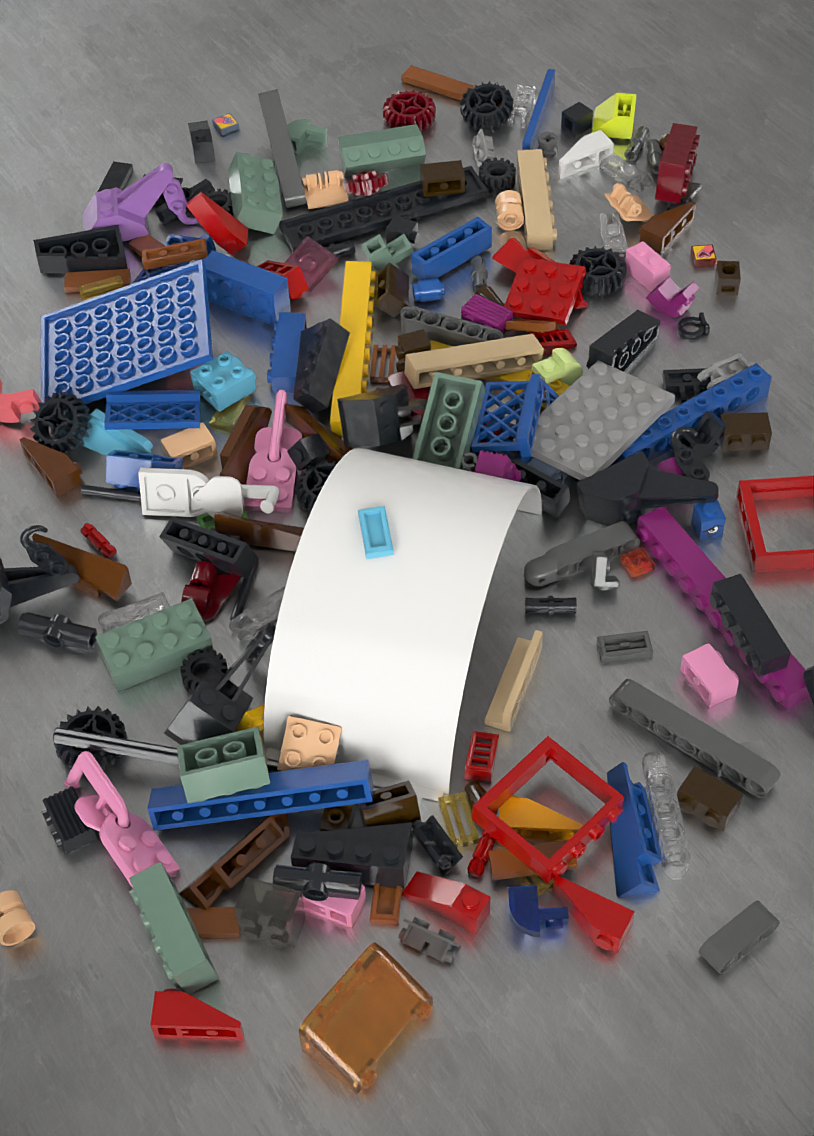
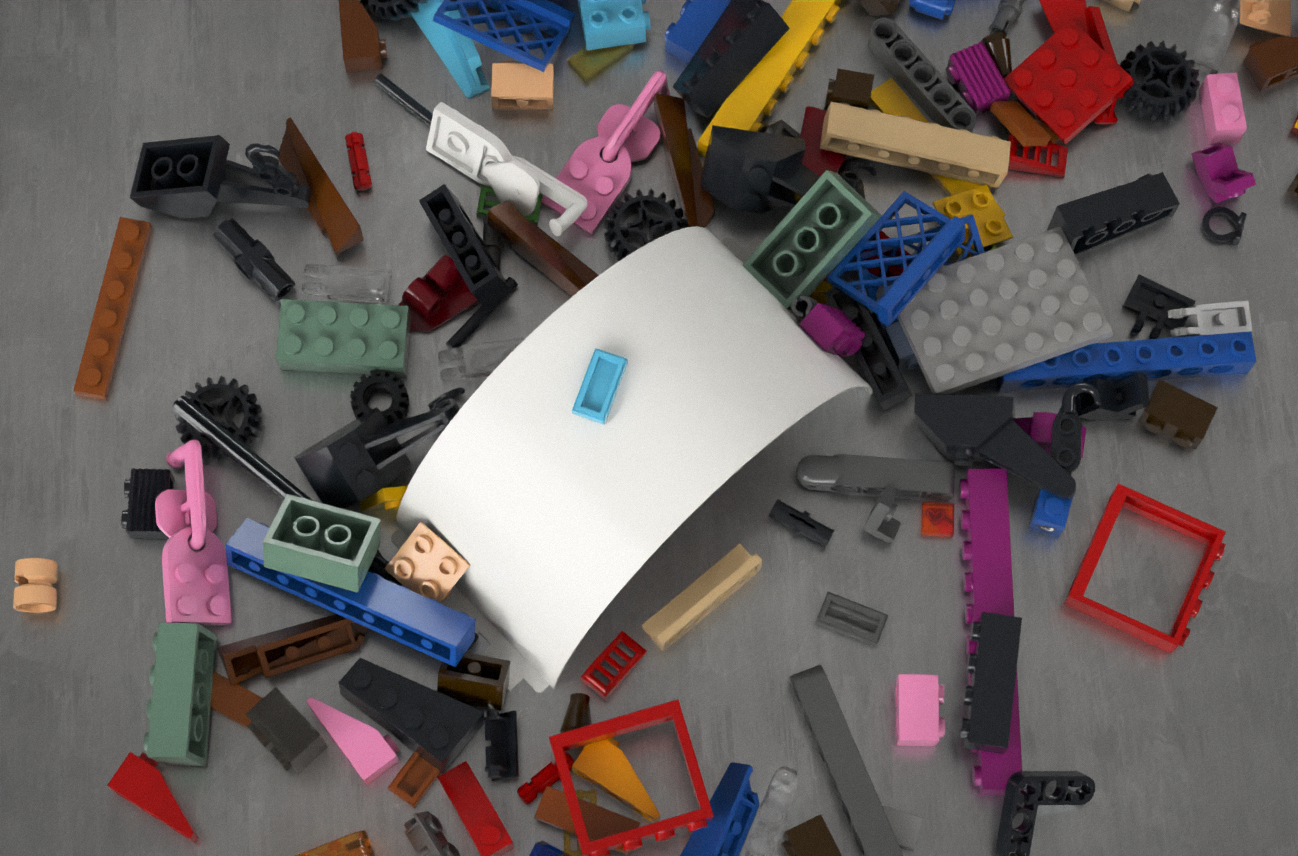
camera: 25 degrees right, 20 degrees up
brick [106,450,183,490] -> none
reddish brown wedge [220,405,272,485] -> none
black piece [272,863,362,901] -> none
black brick [287,433,331,471] -> none
dark brown brick [319,804,355,831] -> none
dark orange tile [370,345,396,383] -> none
clear yellow tile [438,792,479,847] -> none
yellowish green brick [532,348,583,386] -> none

